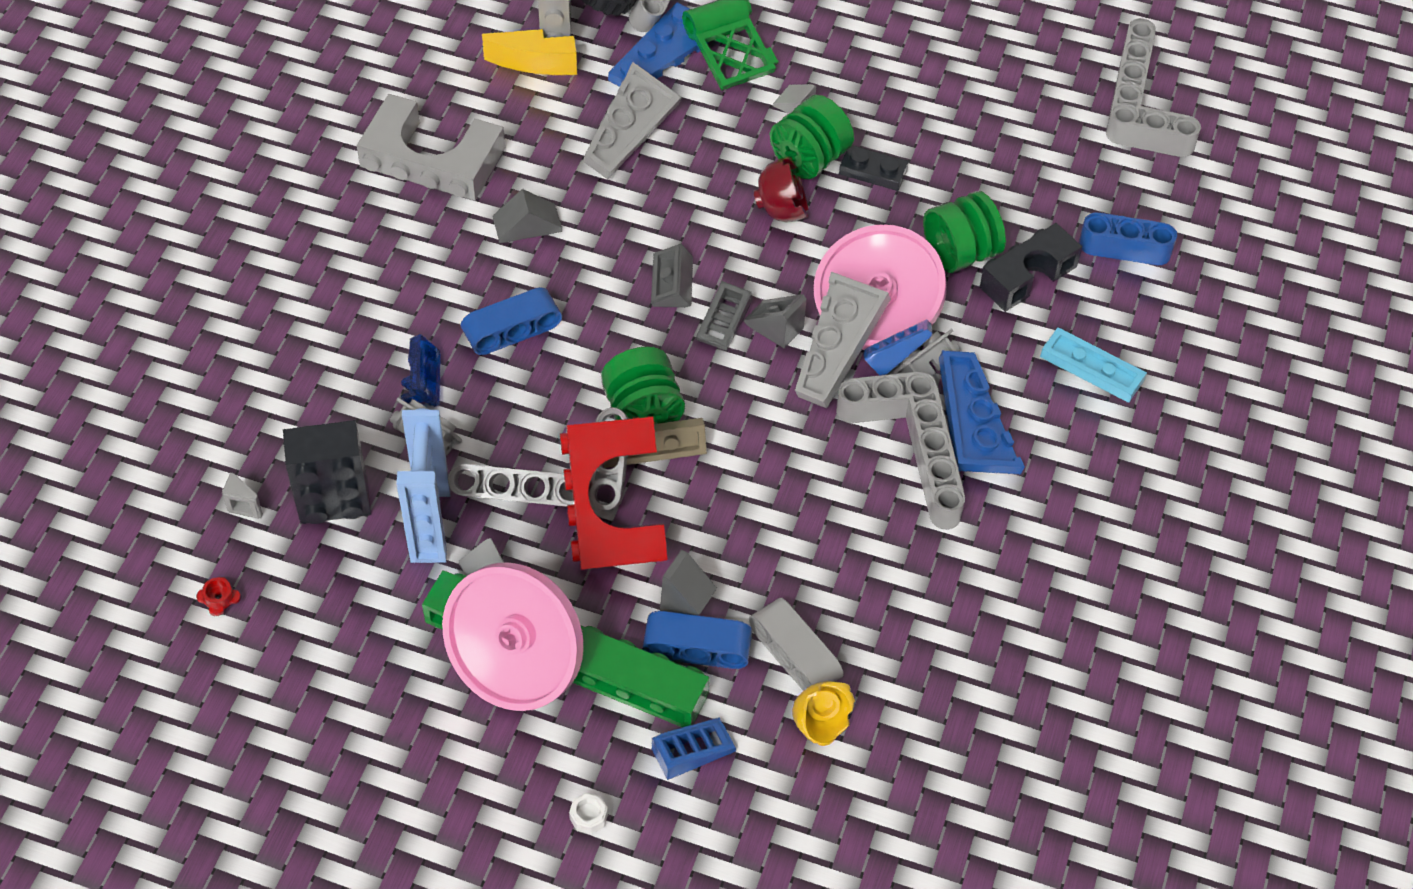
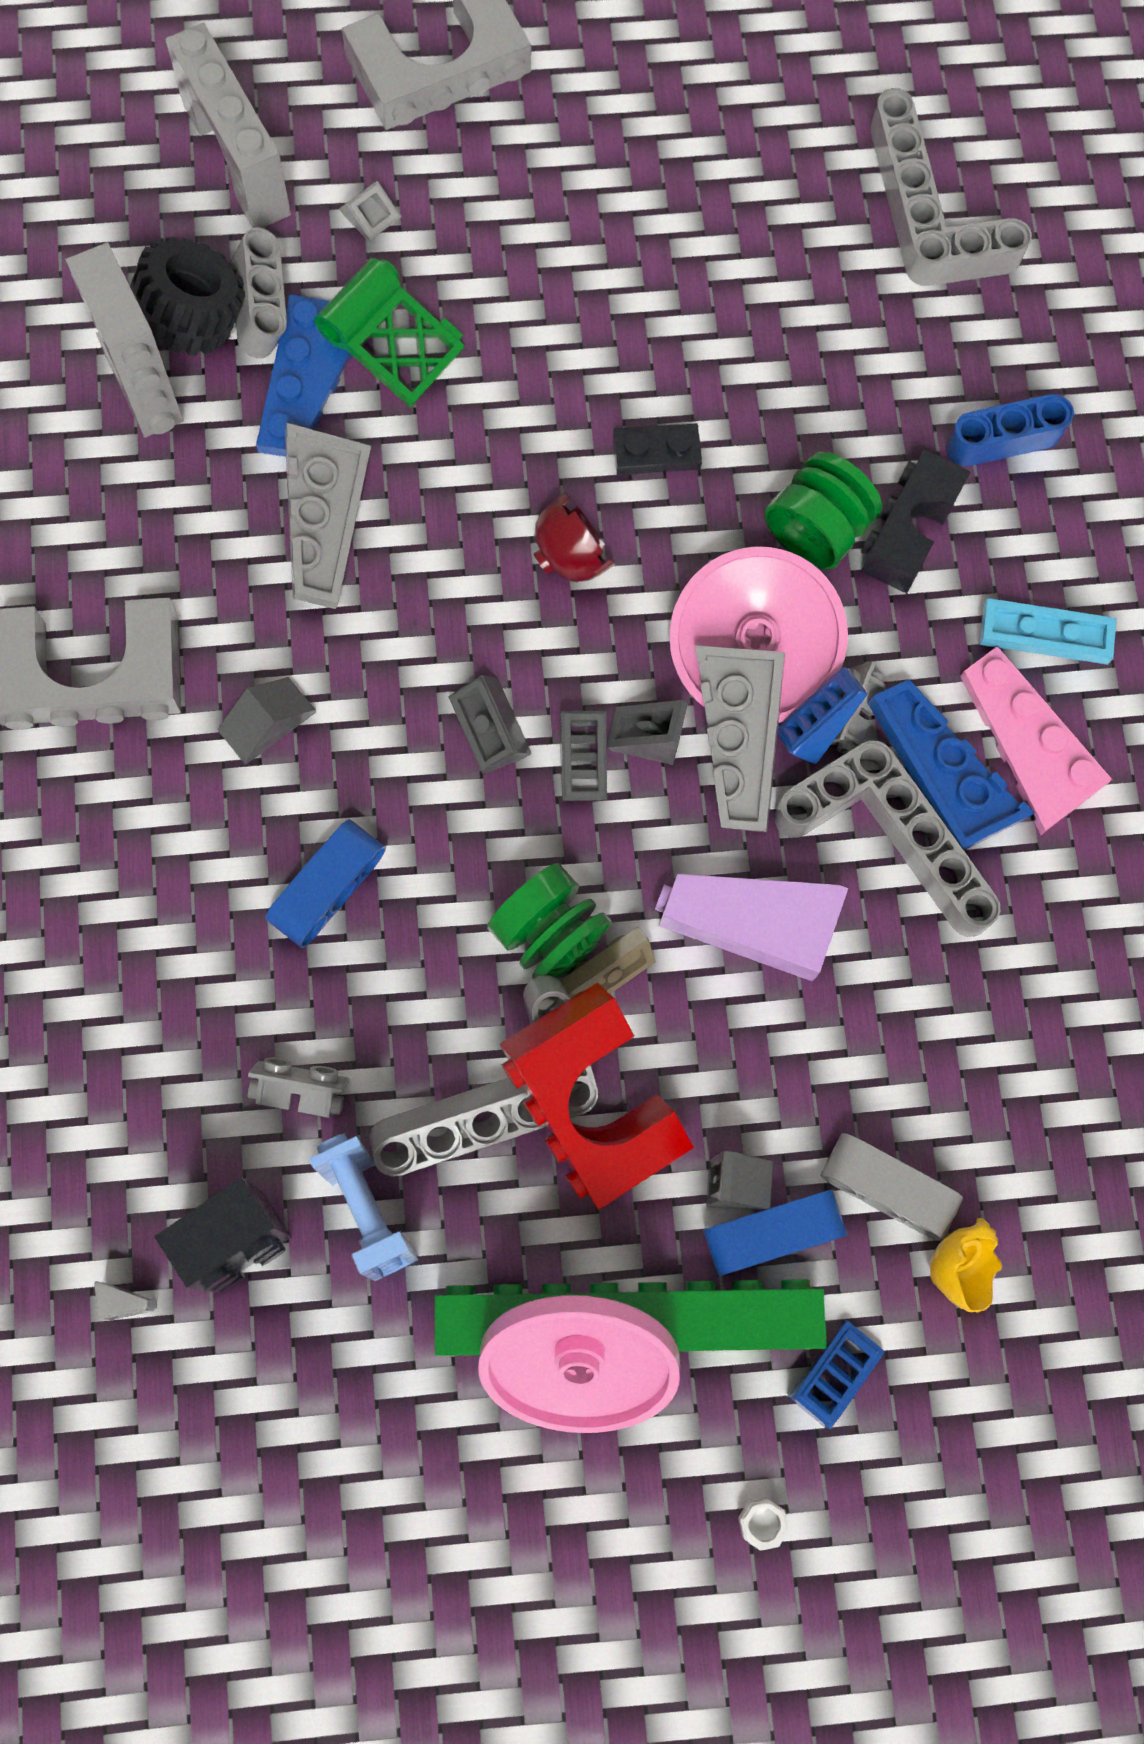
camera: 30 degrees left, 20 degrees up
red plate [196,577,241,616] -> none
clear blue plate [401,334,440,407] -> none
light grey slope [459,538,504,576] -> none
yellow slope [482,29,577,75] -> none
green wheel [769,95,854,179] -> none
light grey slope [773,84,816,114] -> none
none -> lavender slope [655,874,848,982]
none -> bright pink wing [961,646,1112,835]

